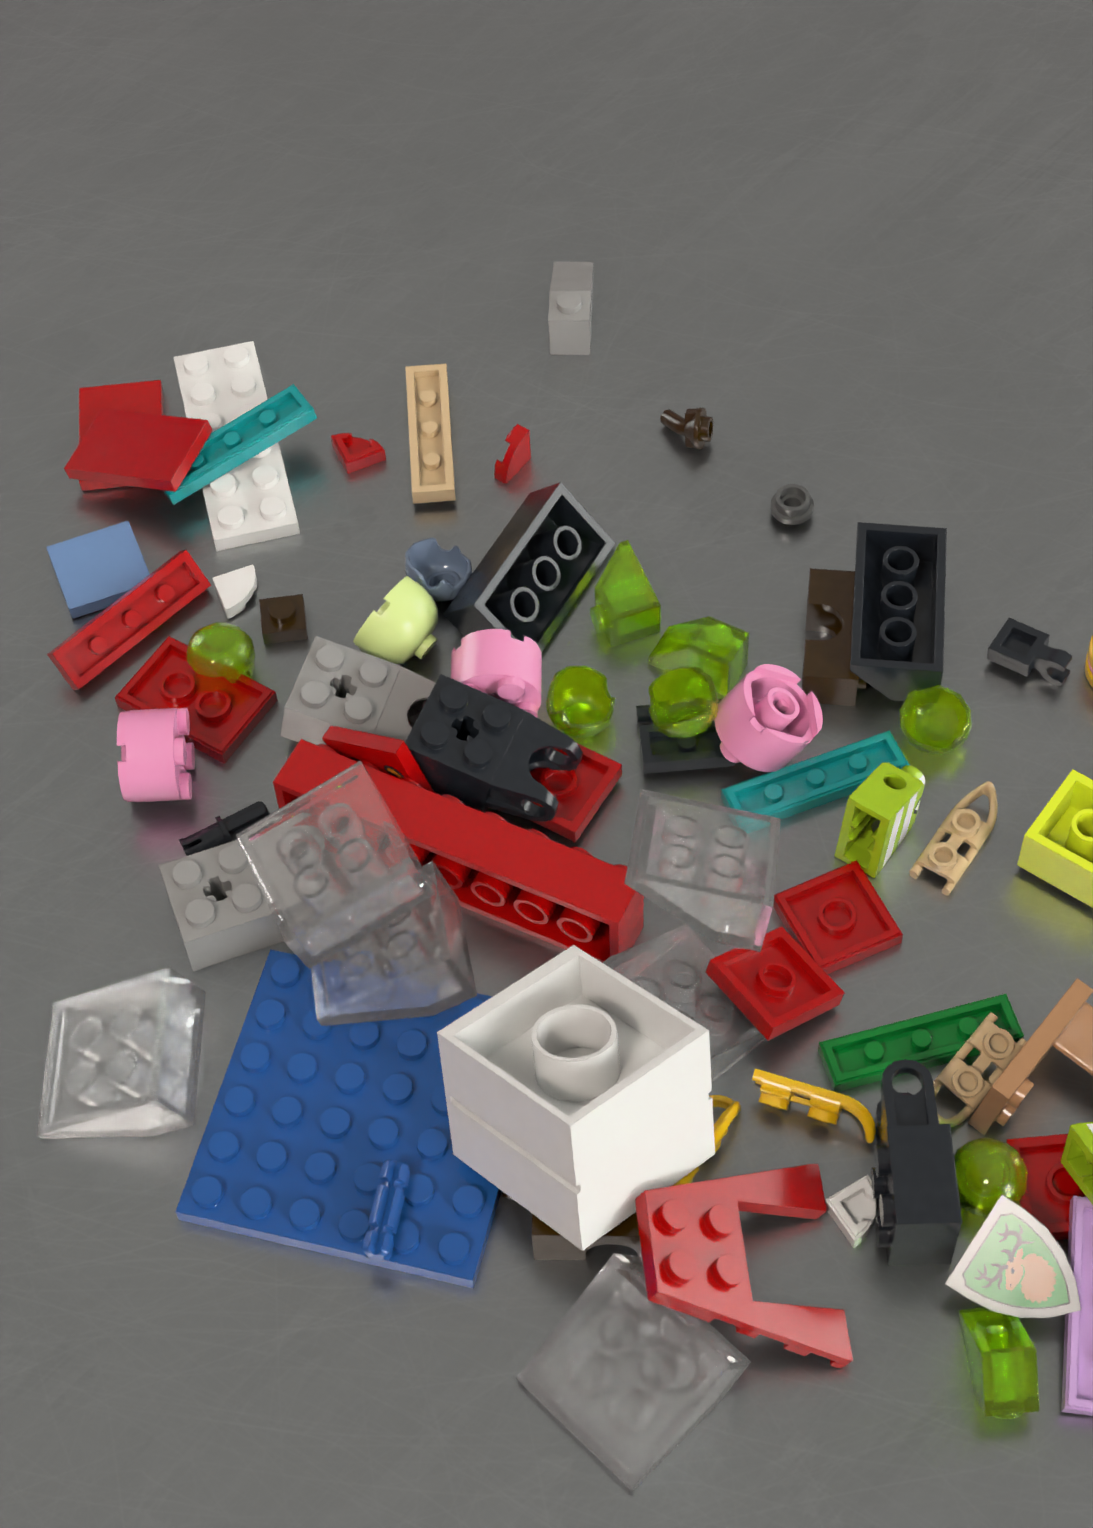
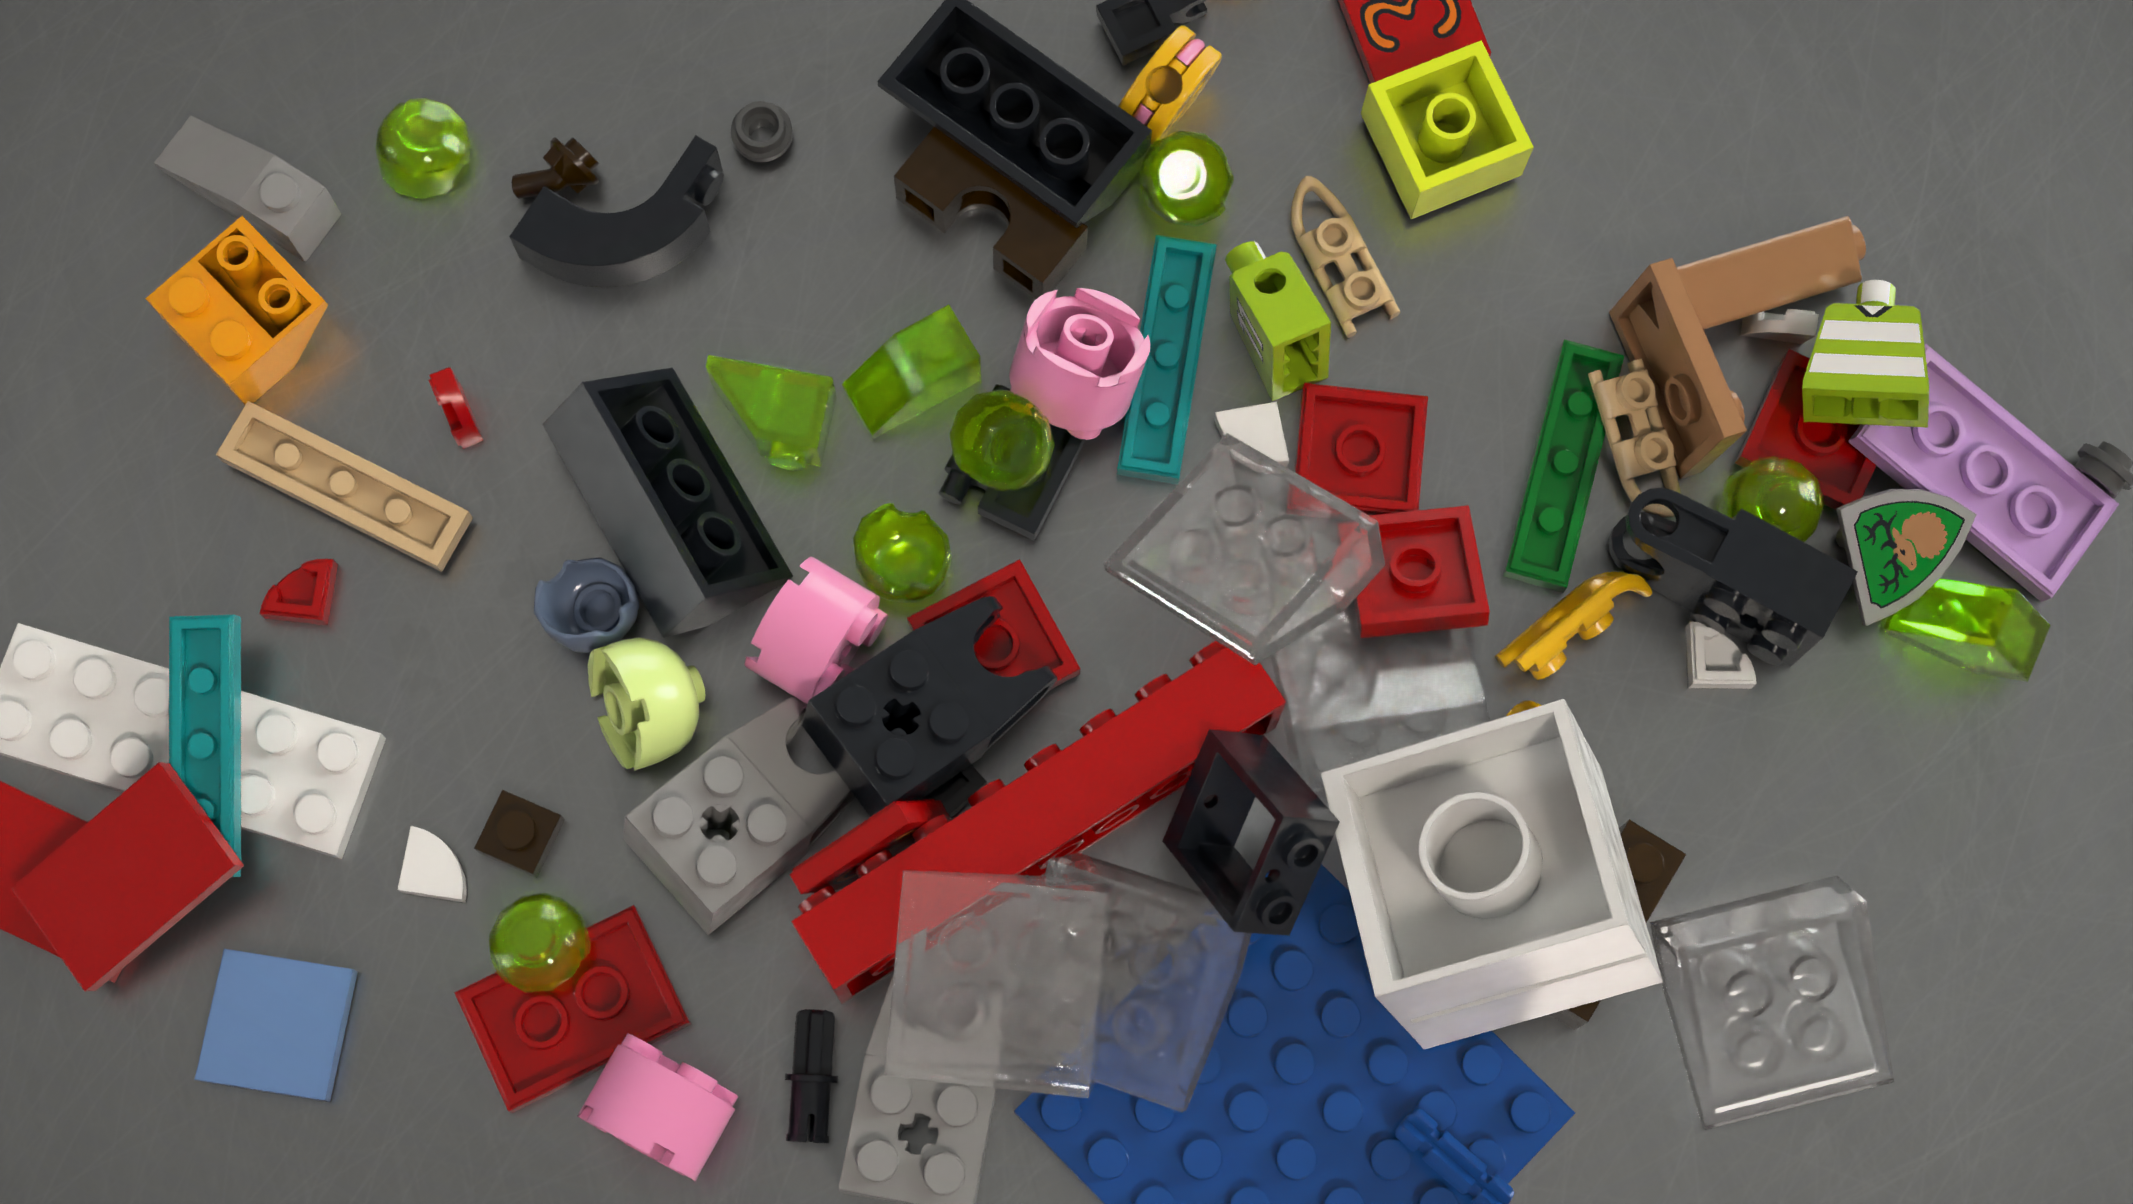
camera: 65 degrees left, 20 degrees up
red plate [47,550,211,690] -> none
wing [635,1163,853,1368] -> none
none -> light orange slope [145,216,328,405]
none -> clear neon green hair [376,98,471,199]
none -> black arch [509,135,724,287]
none -> yellow head [1118,25,1222,146]
none -> black window [1162,729,1340,936]
none -> white tile [1214,401,1289,468]

